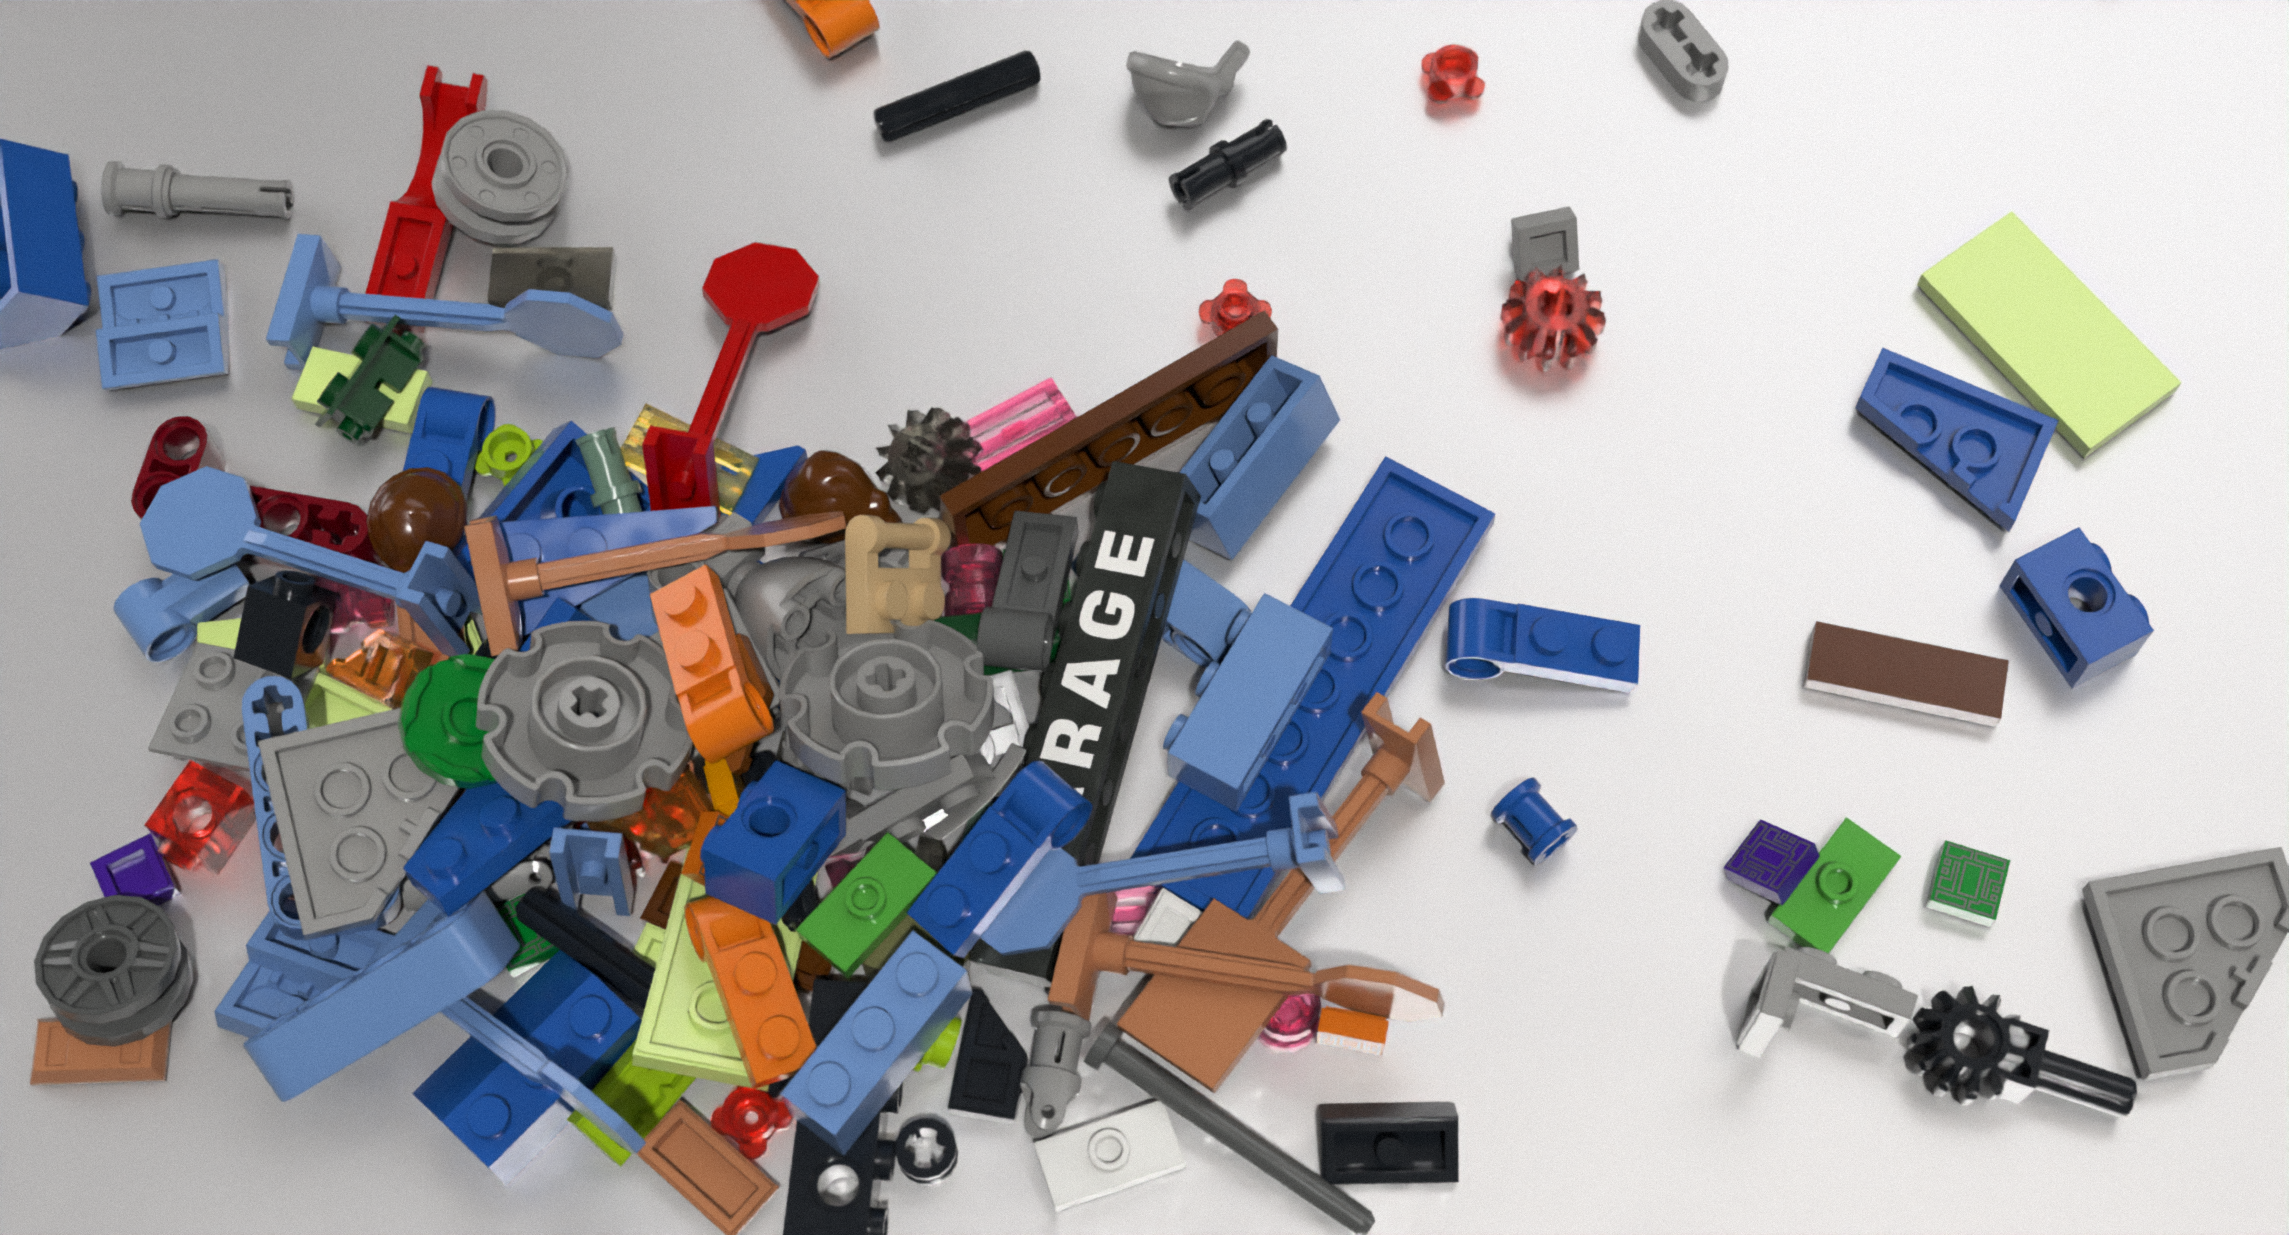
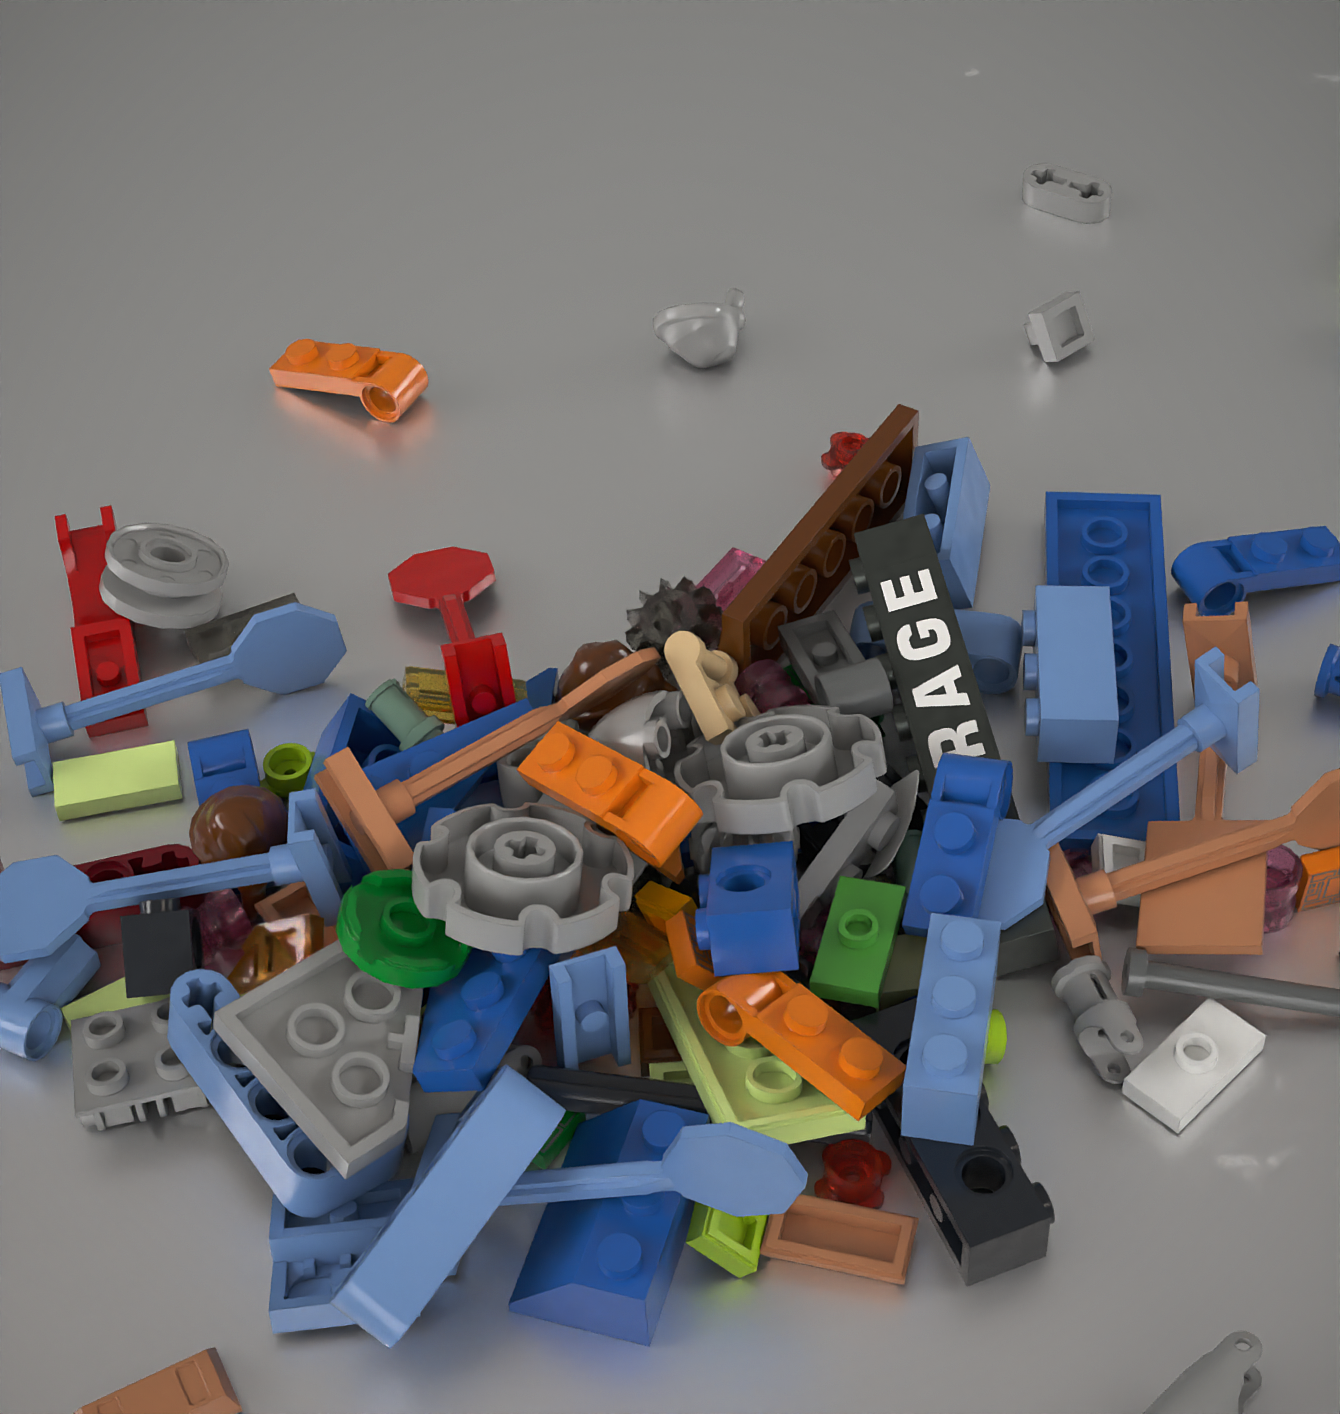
camera: 25 degrees left, 20 degrees down
dark grey wheel [34,895,194,1047] -> none
dark purple tile [90,833,181,906] -> none
clear red brick [144,760,256,876] -> none
dark green hinge [315,314,425,444] -> none
black axle [873,50,1041,141] -> none
black bush [895,1118,959,1186] -> none
black tile [948,988,1028,1125] -> none
black pin [1169,119,1287,209] -> none
clear red plate [1421,44,1485,104] -> none
clear red gear [1500,264,1606,372] -> none

